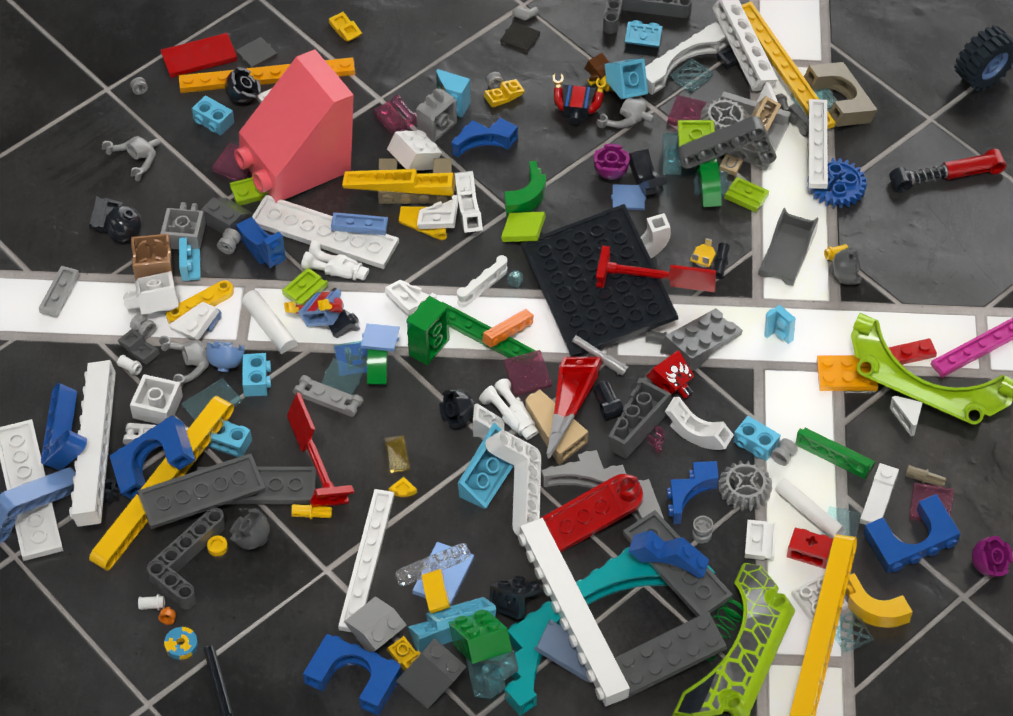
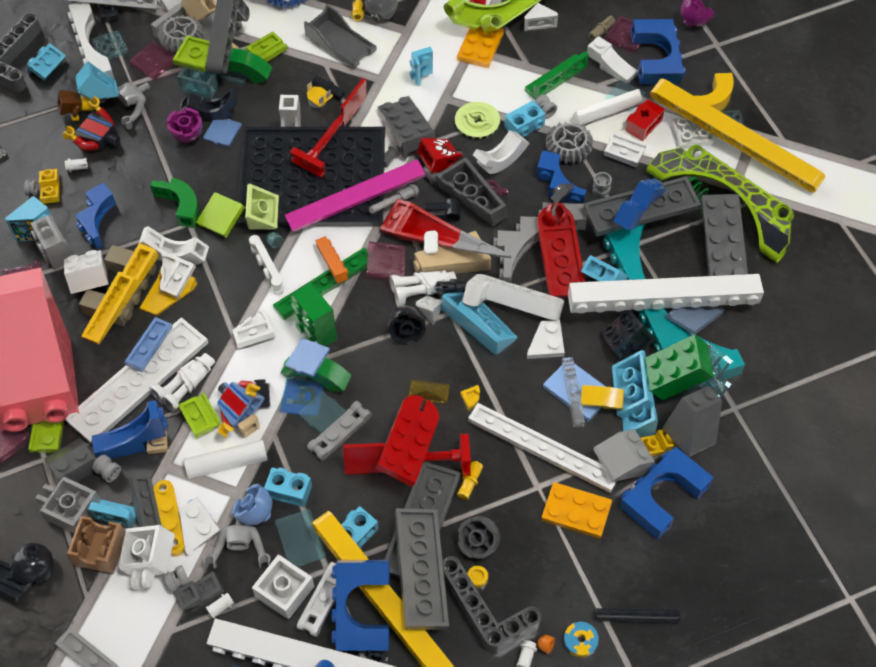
camera: 70 degrees left, 5 degrees up
none -> white pin [65,158,88,173]
none -> dark grey plate [129,475,161,527]
none -> tan tile [147,431,168,454]
none -> tan tile [237,414,260,438]
none -> yellowish green slope [245,184,279,229]
none -> dark pink tile [285,159,425,232]
none -> red plate [376,395,439,487]
none -> white piece [424,230,438,255]
none -> black pin [435,279,470,294]
none -> yellowish green gear [455,102,500,139]
none -> white wing [527,320,565,359]
none -> light orange plate [541,482,612,539]
none -> dark grey plate [550,183,575,203]
none -> medium azure brick [581,255,628,281]

